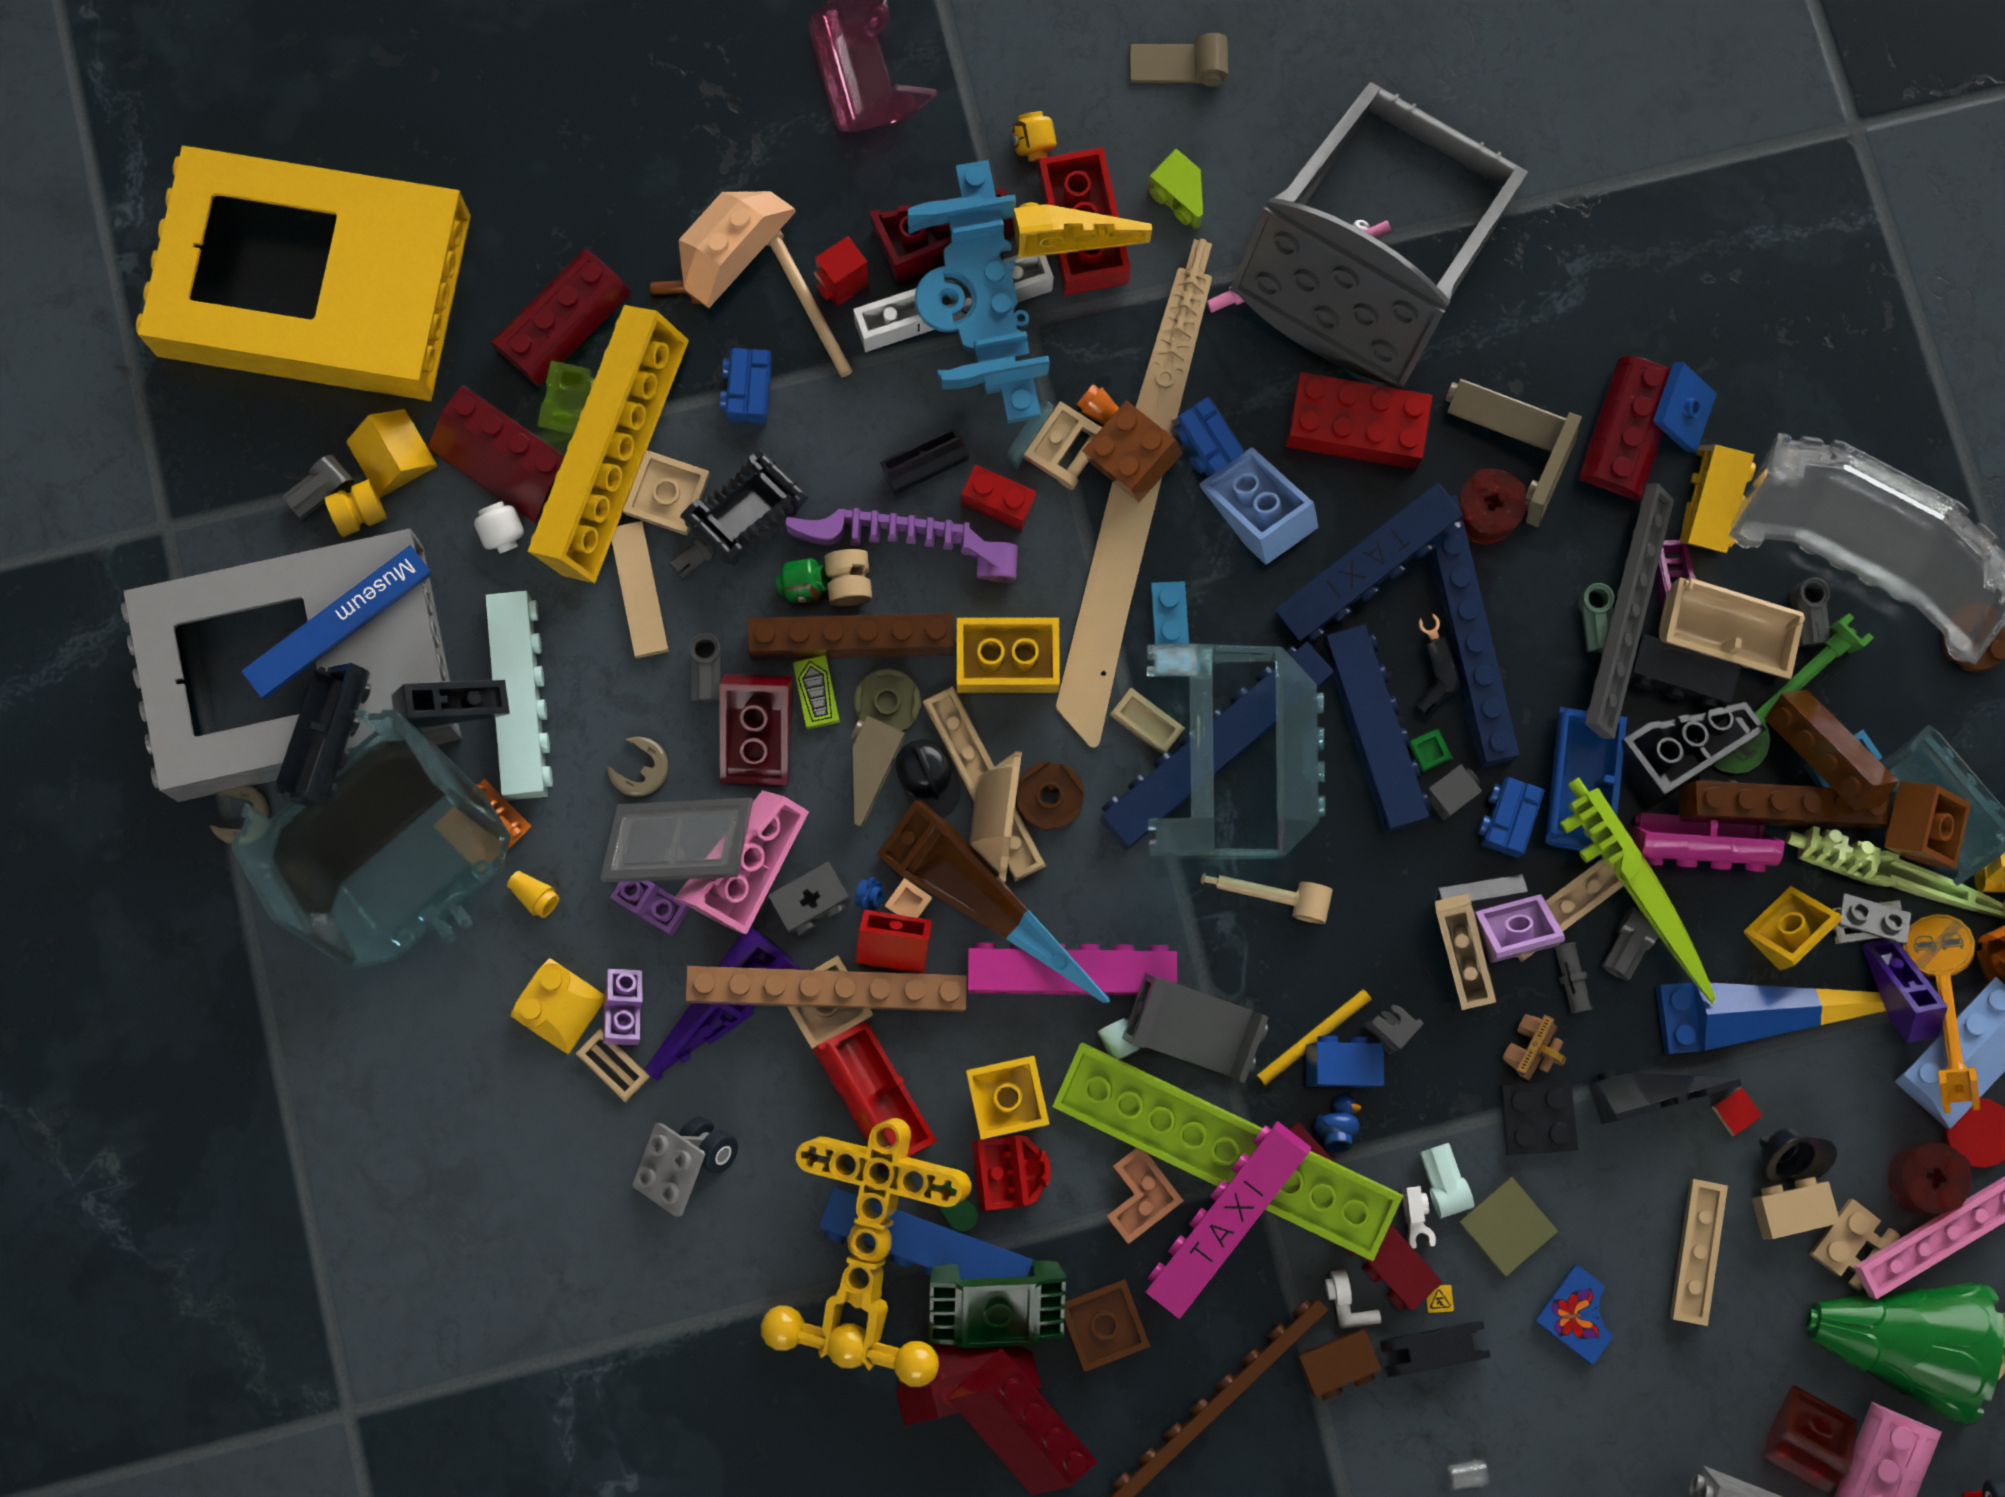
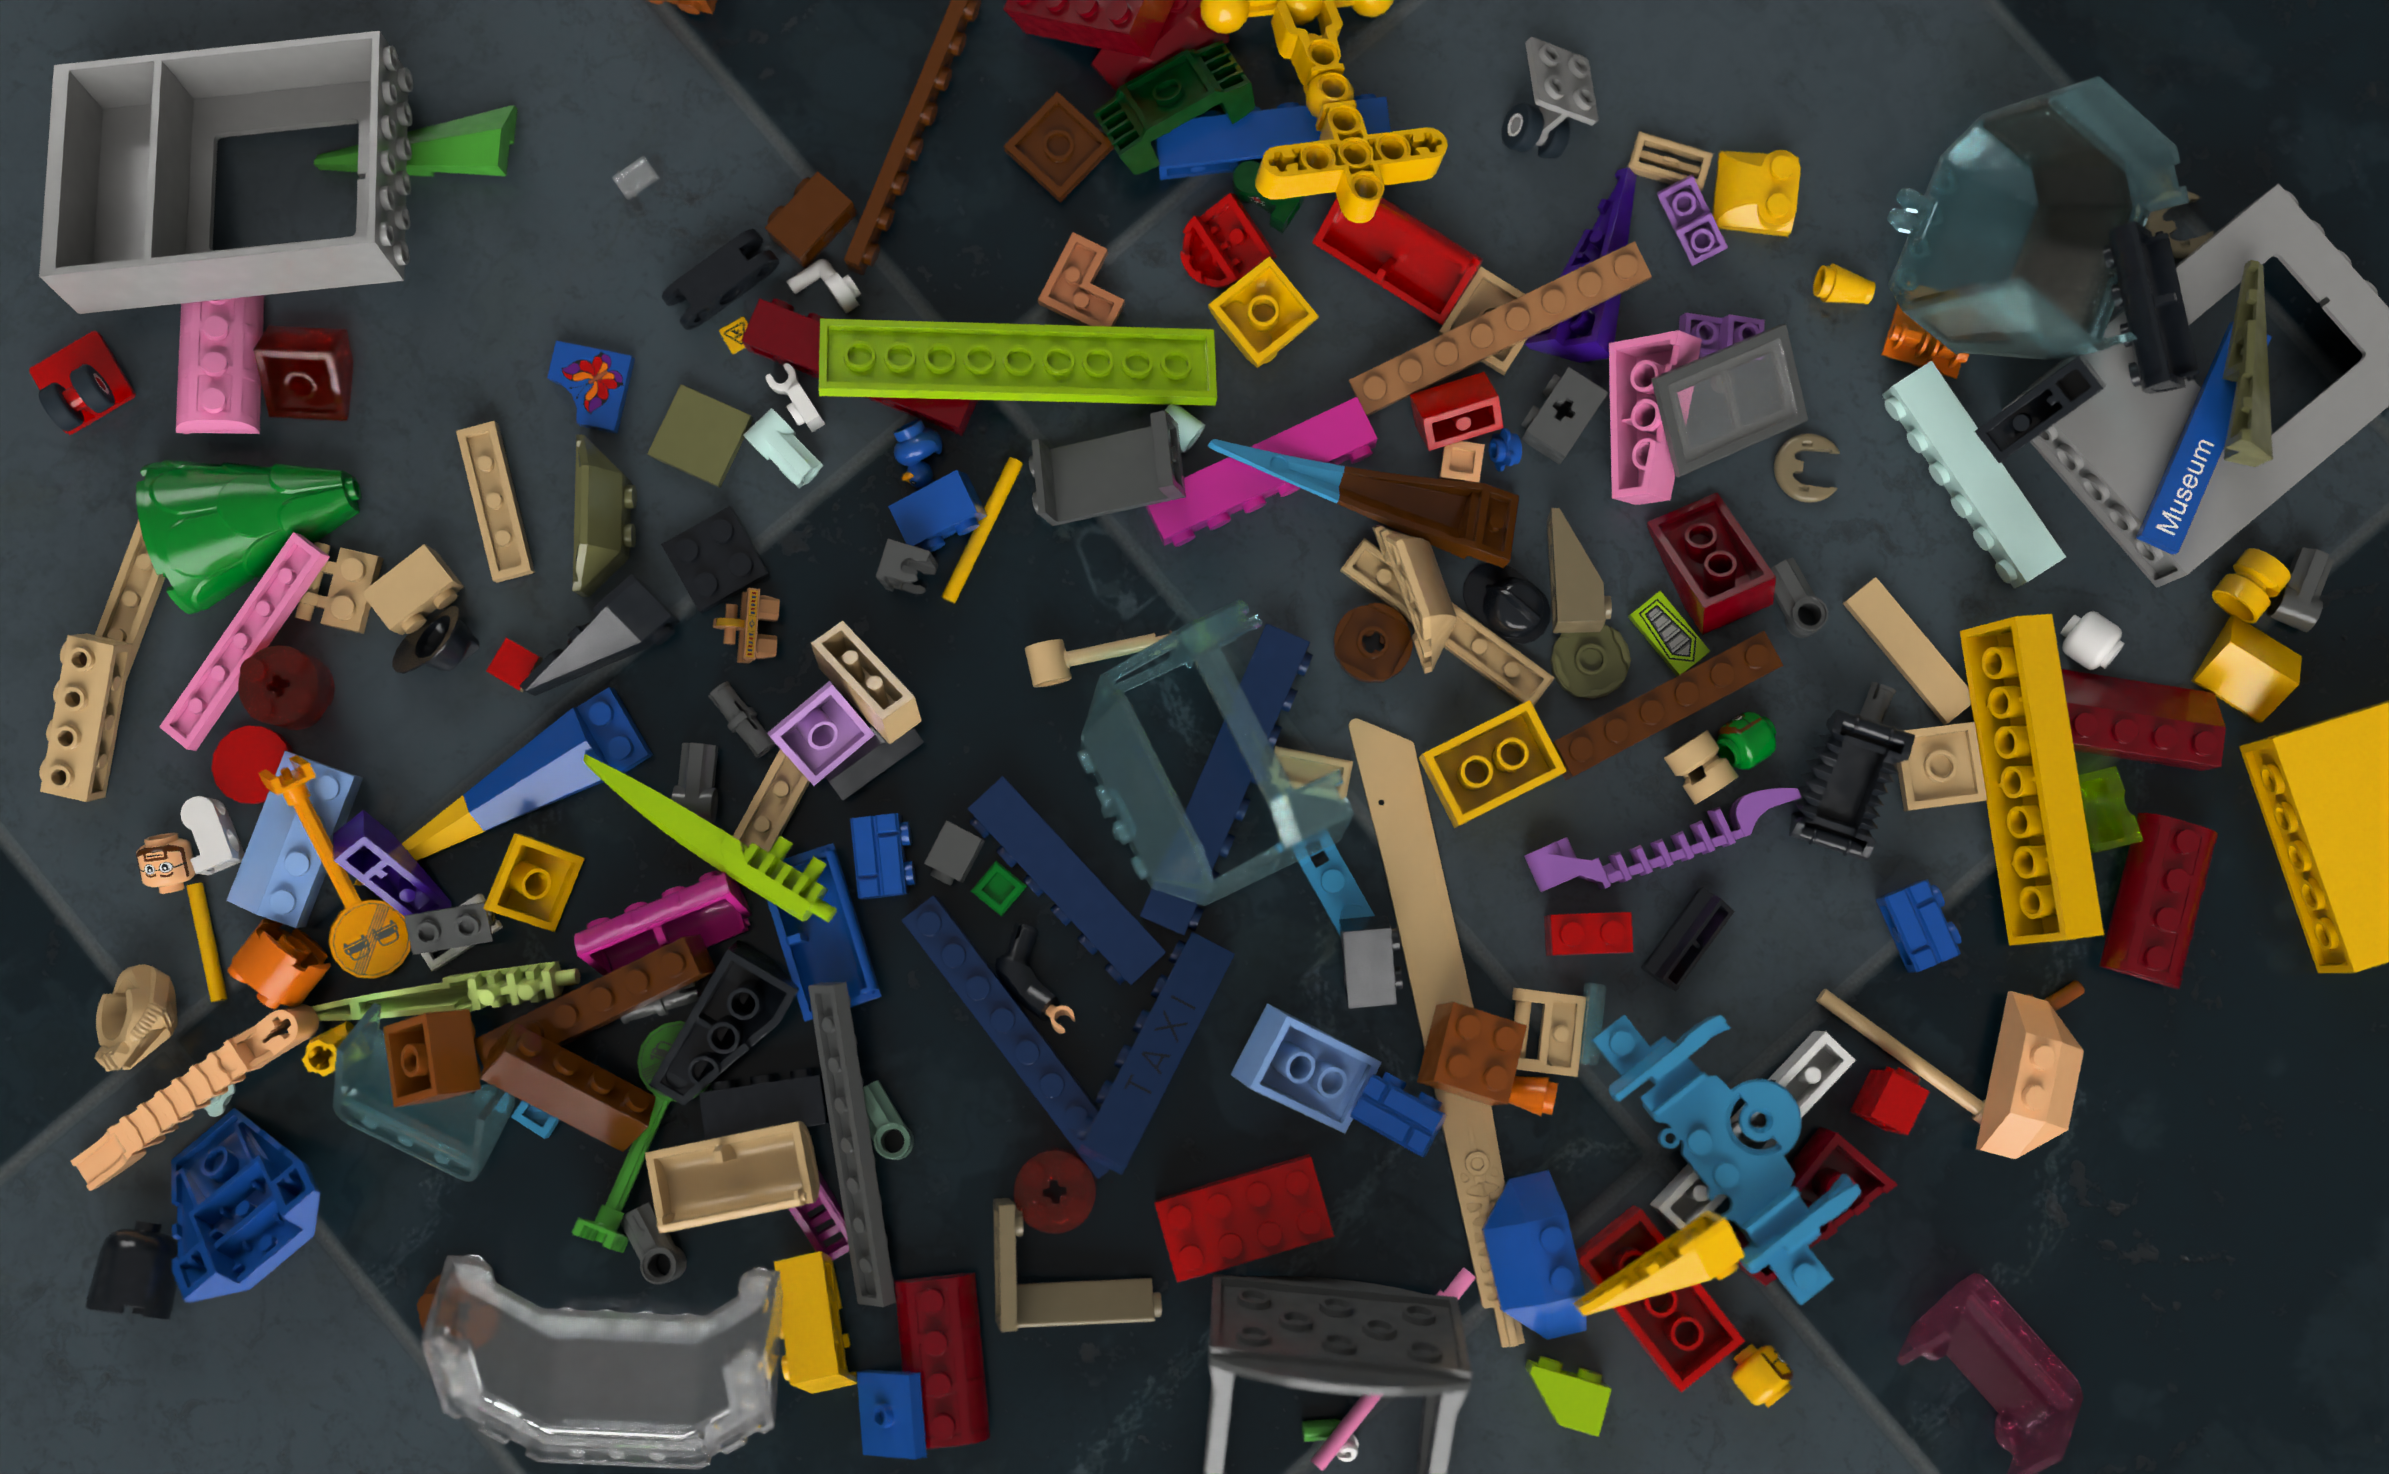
camera: 160 degrees right, 5 degrees up
dark pink brick [1146,1121,1312,1319] -> none
none -> olive wedge [572,435,637,597]
none -> brick [1339,915,1403,1009]
none -> blue wedge [1482,1170,1586,1340]
none -> olive wedge [2223,260,2273,467]

